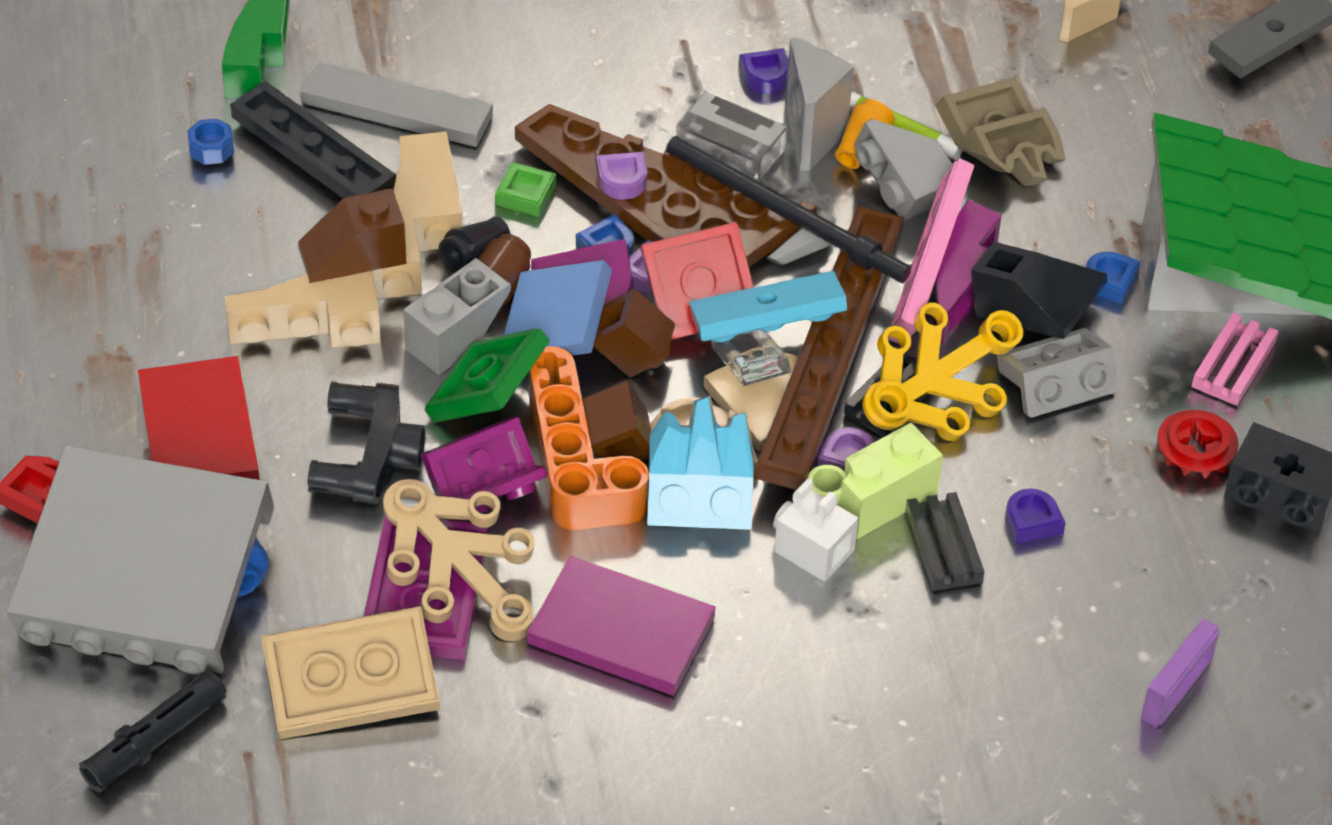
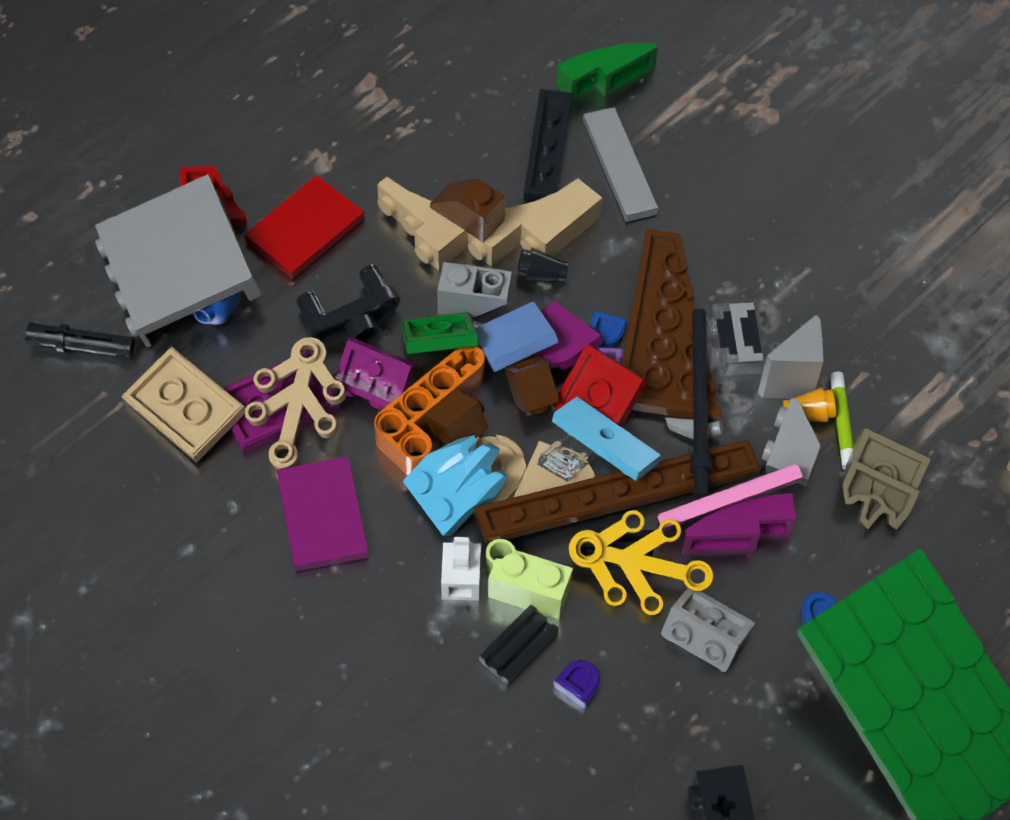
camera: 55 degrees right, 10 degrees up
blue tile [187,119,234,165] -> none
reddish brown brick [478,234,531,305] -> none
bright green tile [495,162,556,218] -> none
medium lavender tile [596,152,647,200] -> none
dark purple tile [739,48,788,95] -> none
medium lavender tile [817,427,874,471] -> none
black slope [971,242,1107,339] -> none
red gear [1157,409,1239,479] -> none
bright pink tile [1192,312,1278,406] -> none

